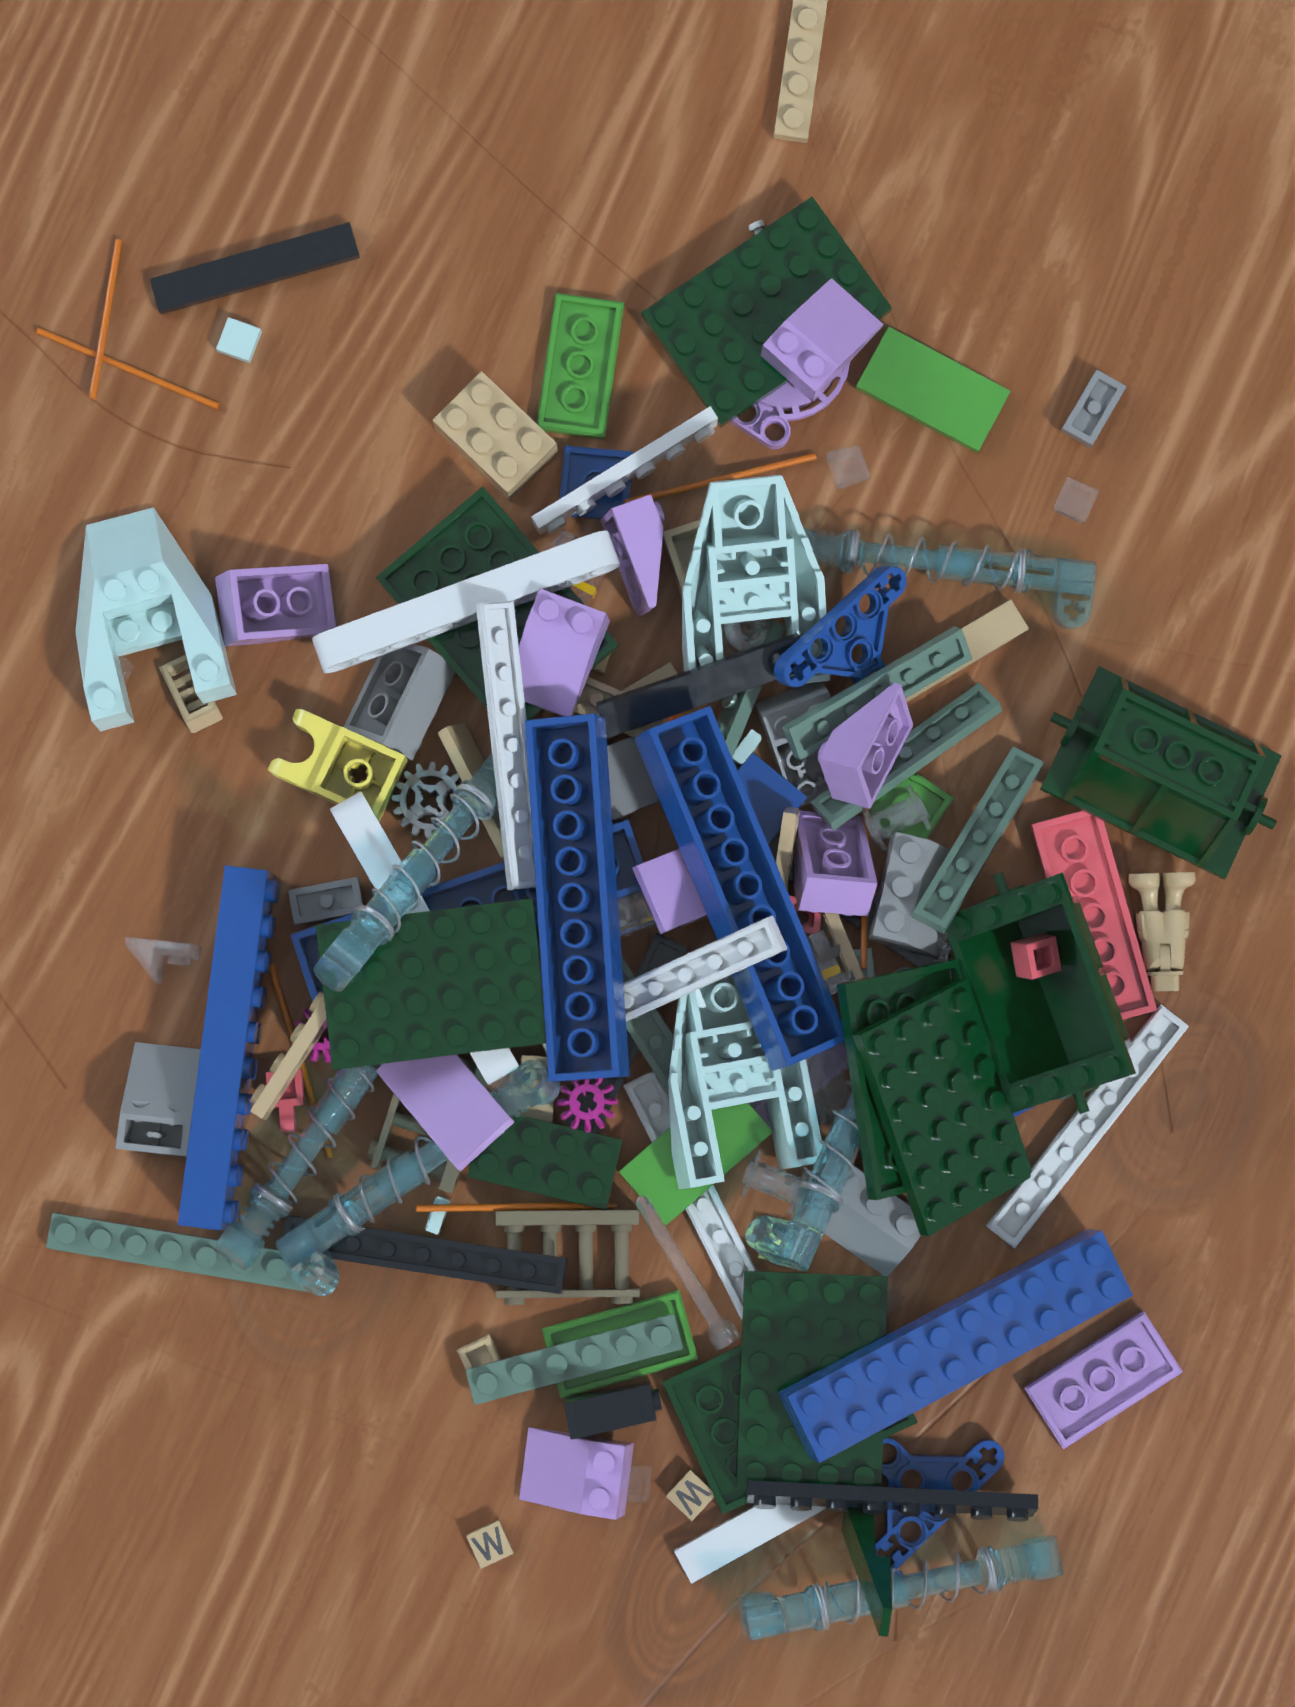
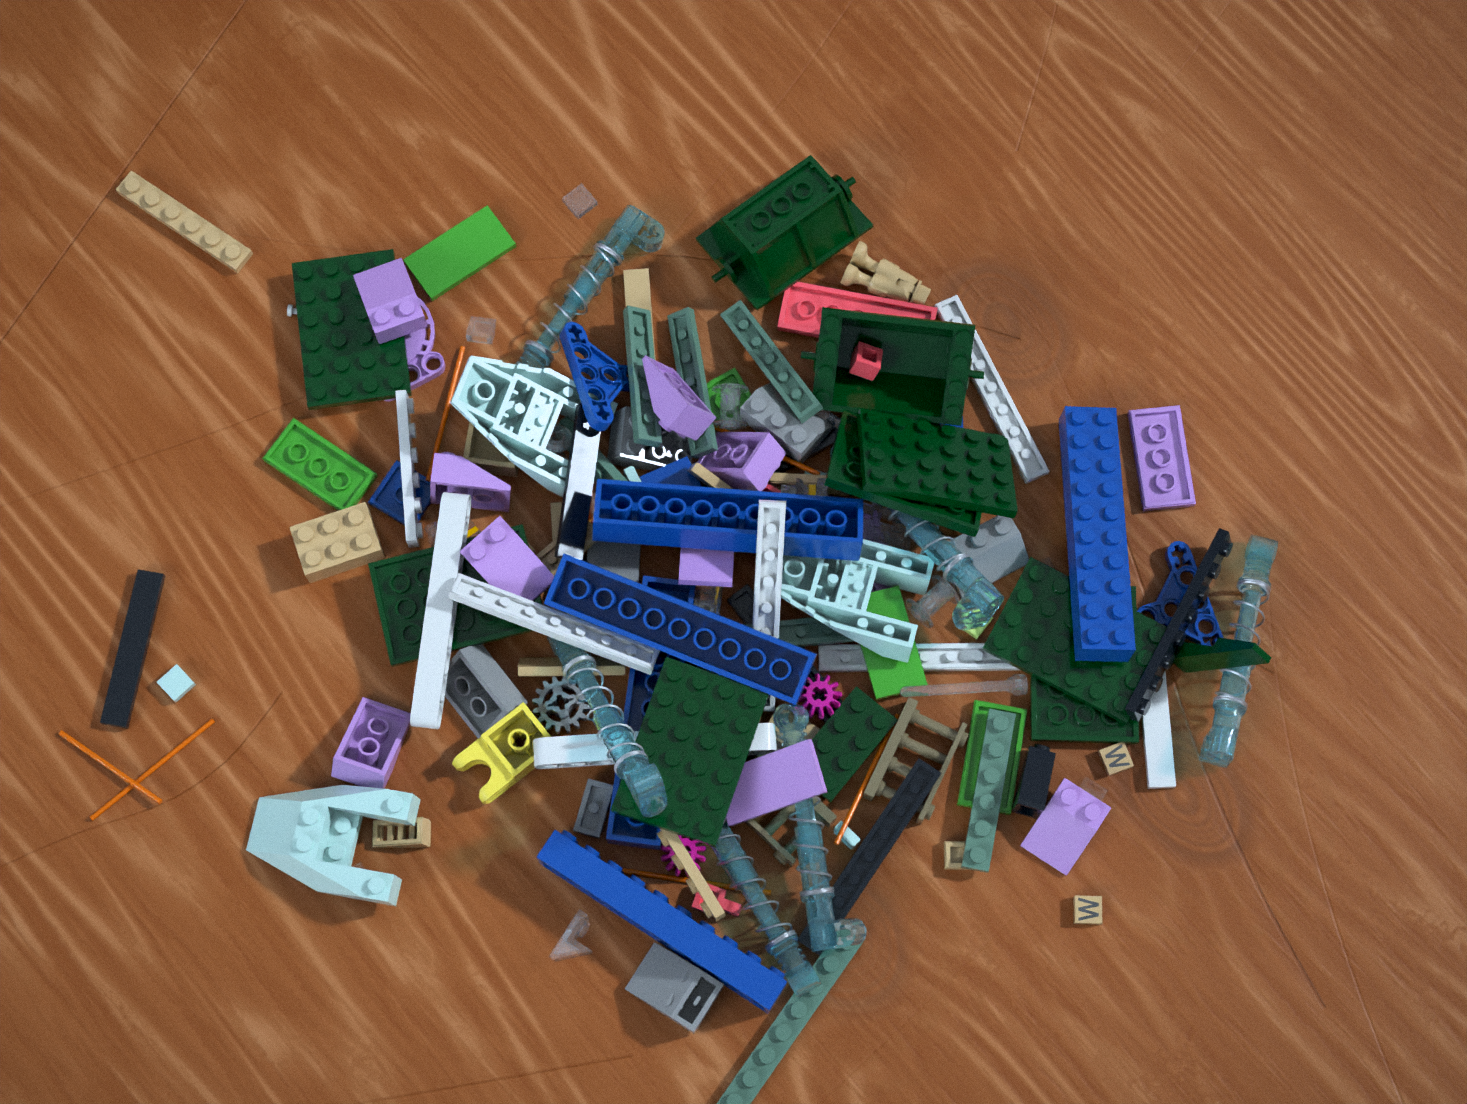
camera: 60 degrees left, 10 degrees down
light grey plate [1061,369,1127,448] -> none

